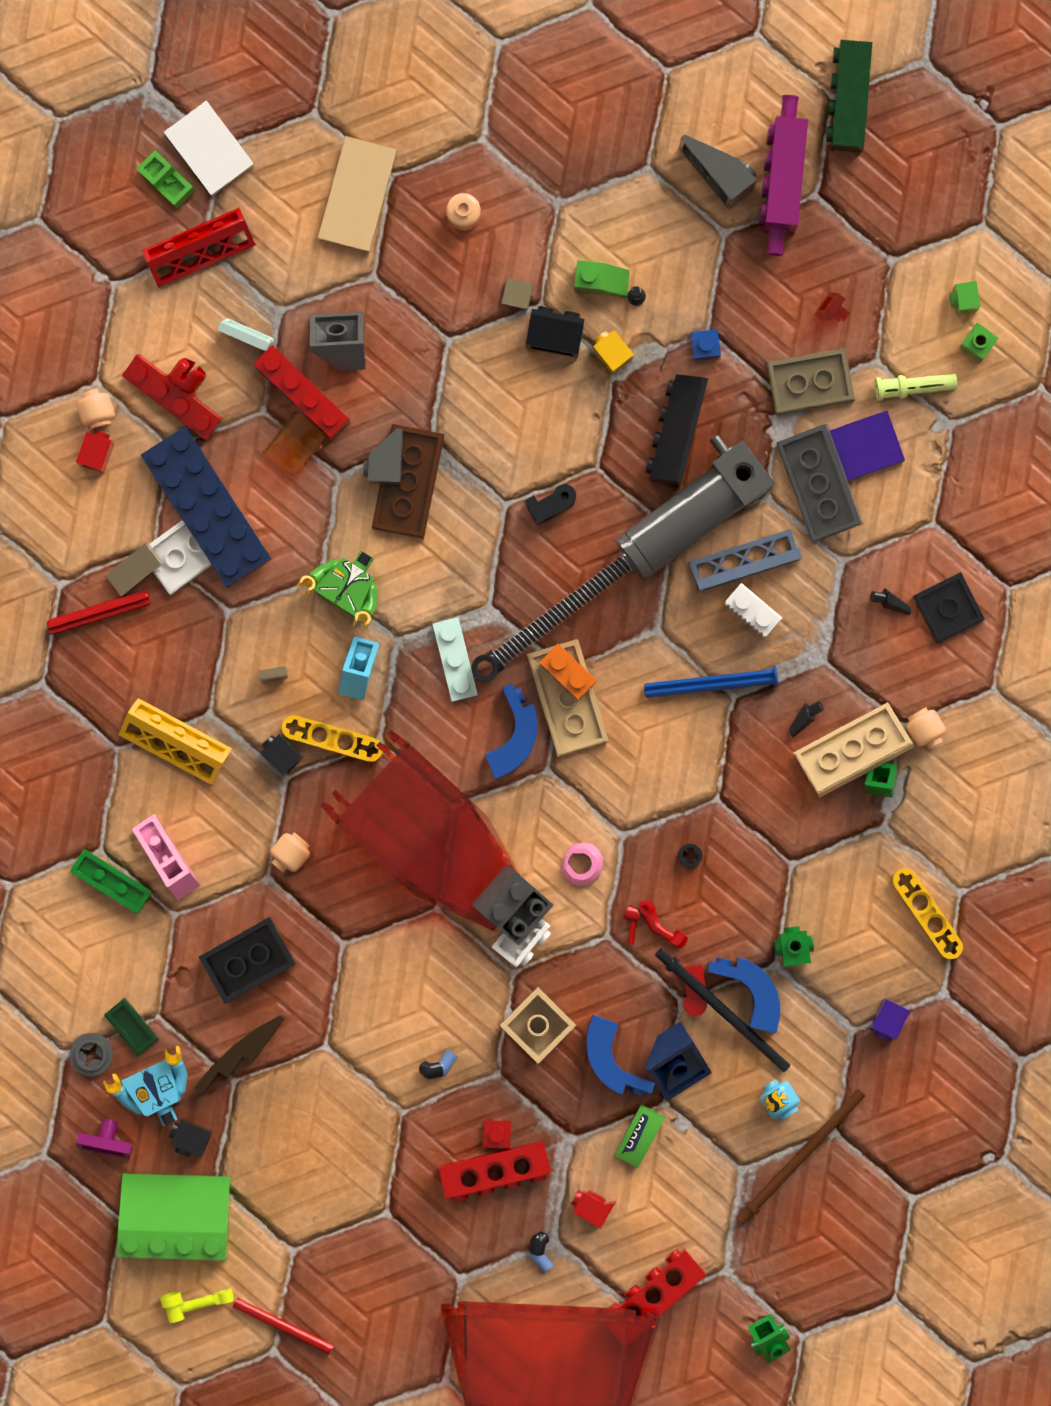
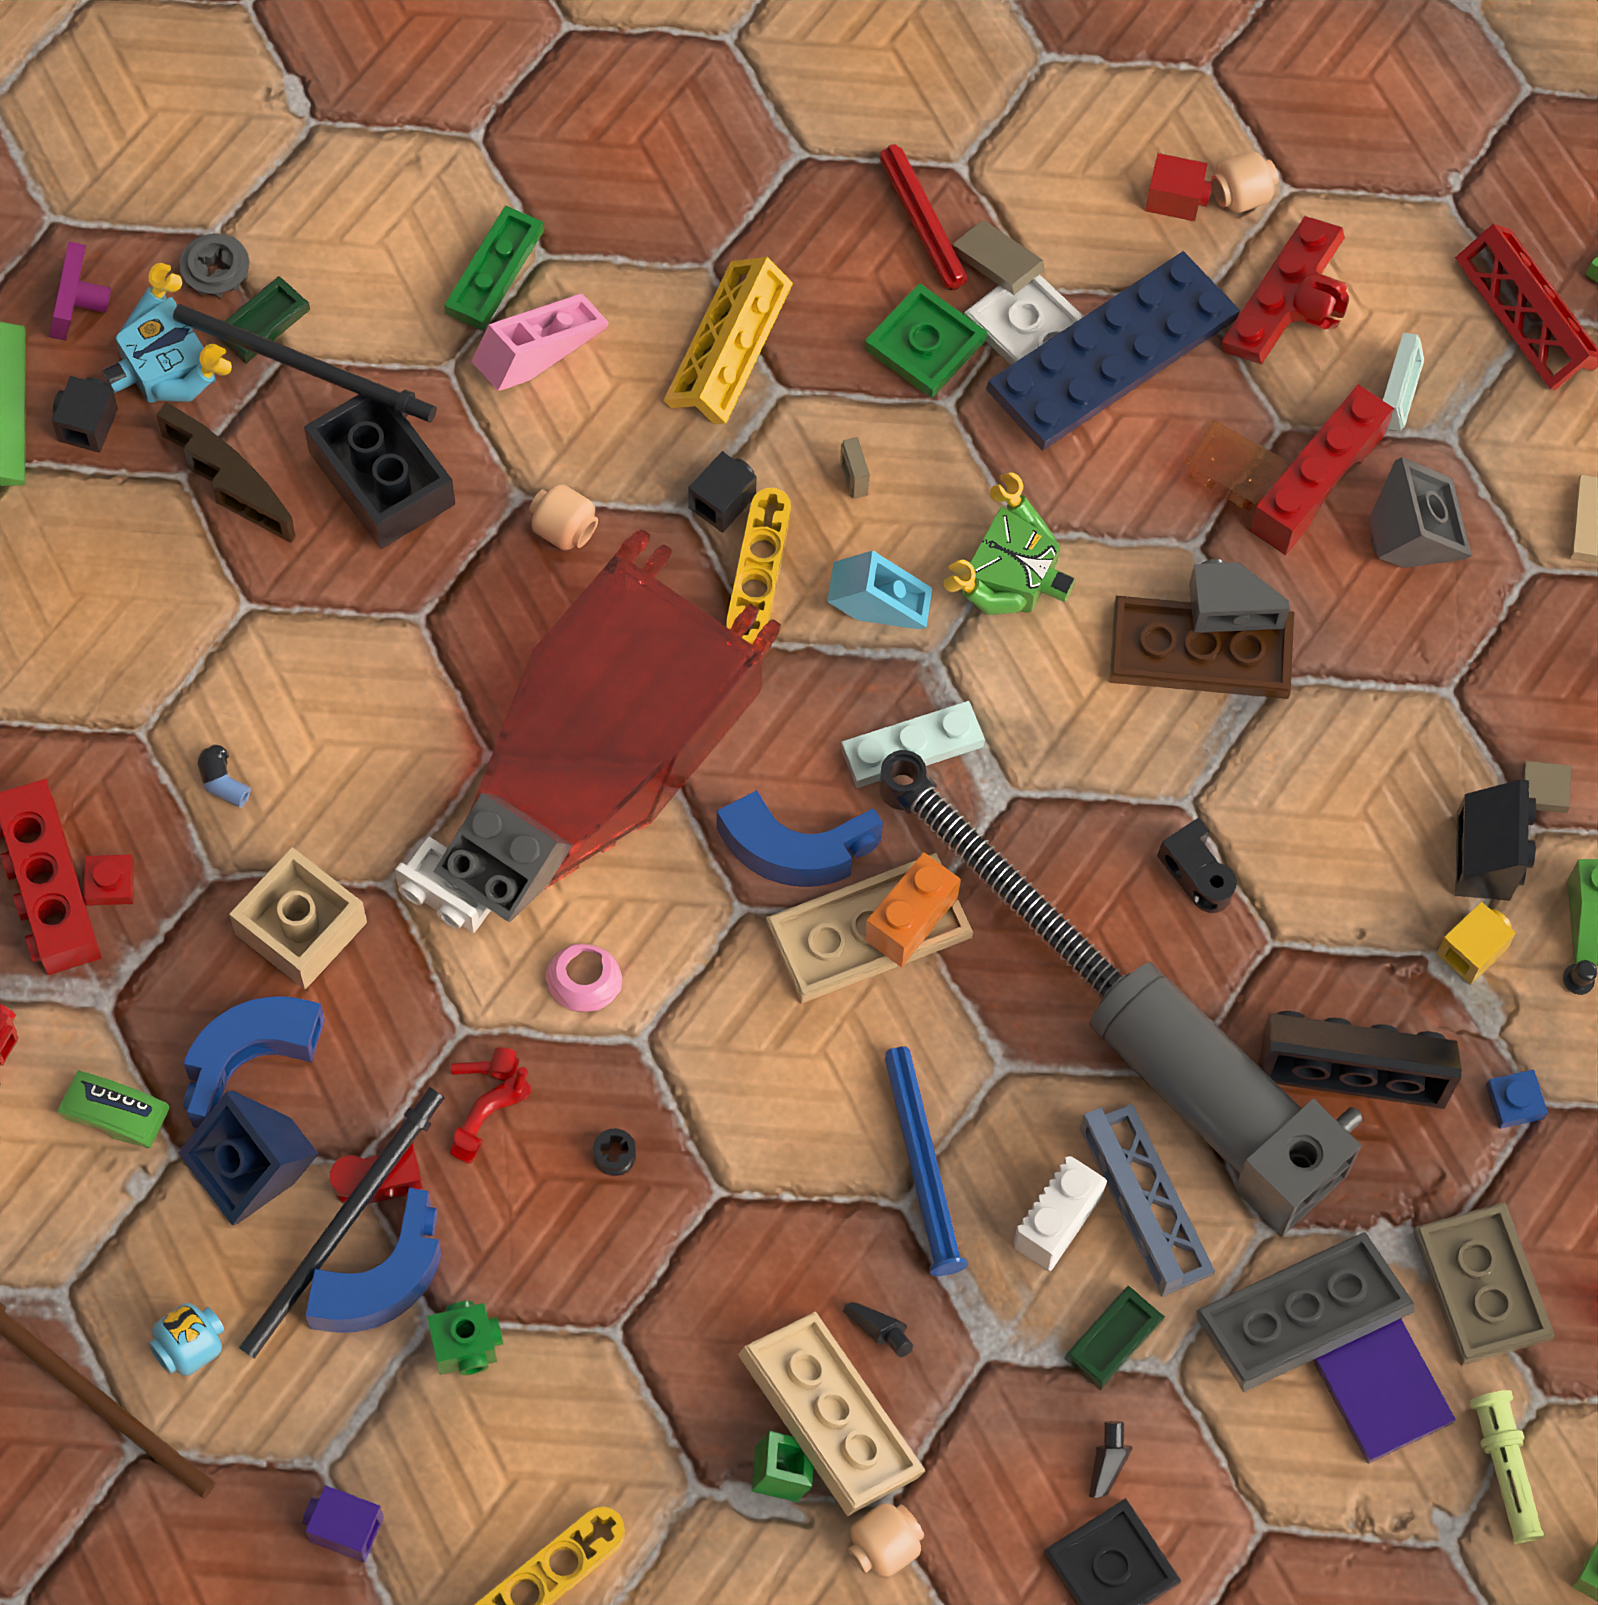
camera: 80 degrees right, 20 degrees down
none -> black bar [173,304,437,423]
none -> green plate [864,283,987,398]
none -> dark green tile [1064,1285,1165,1390]

